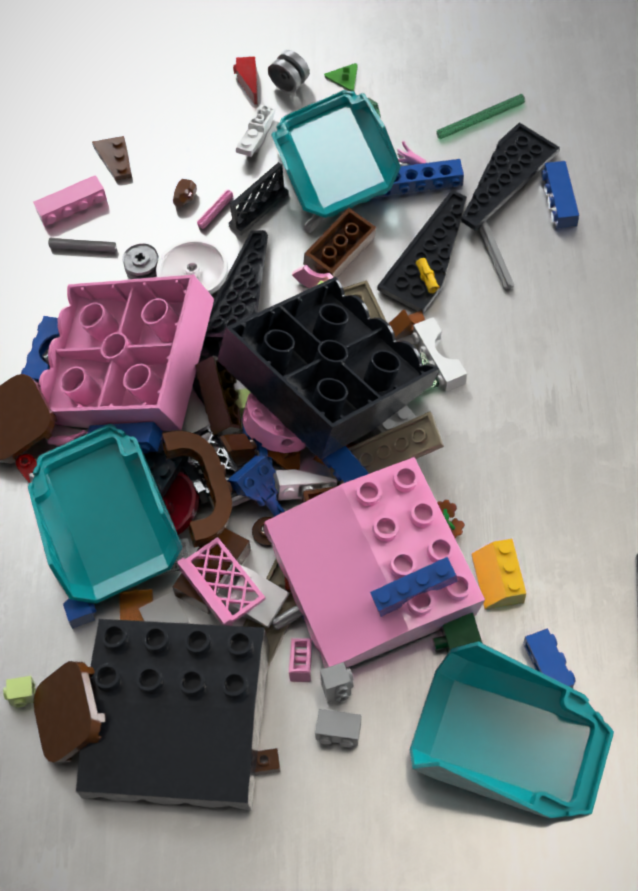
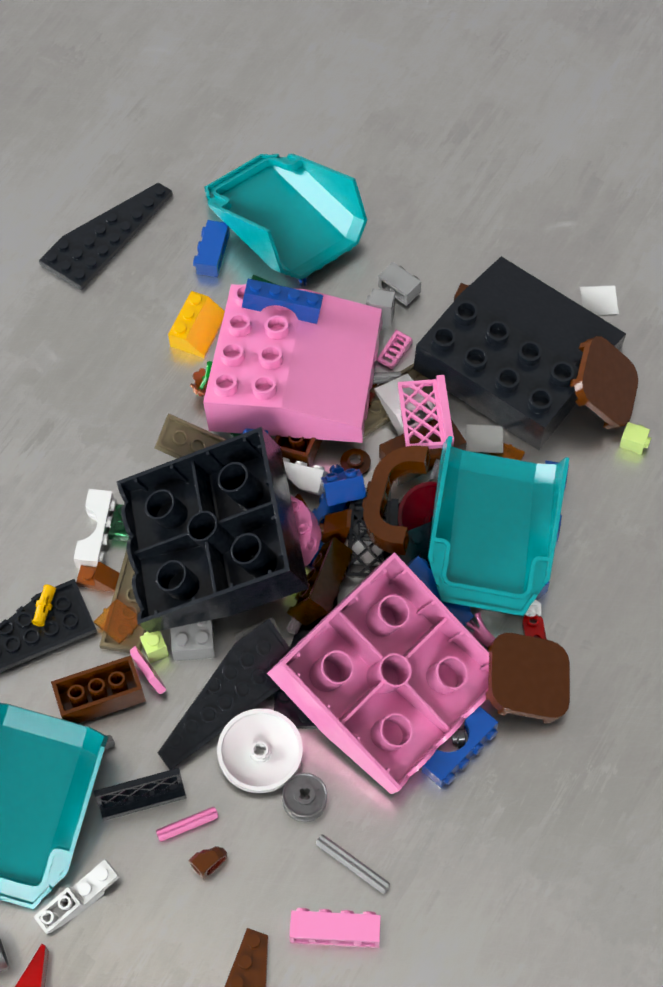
camera: 150 degrees left, 0 degrees up
none -> clear orange piece [94,599,139,644]
none -> white sticker [580,285,619,315]

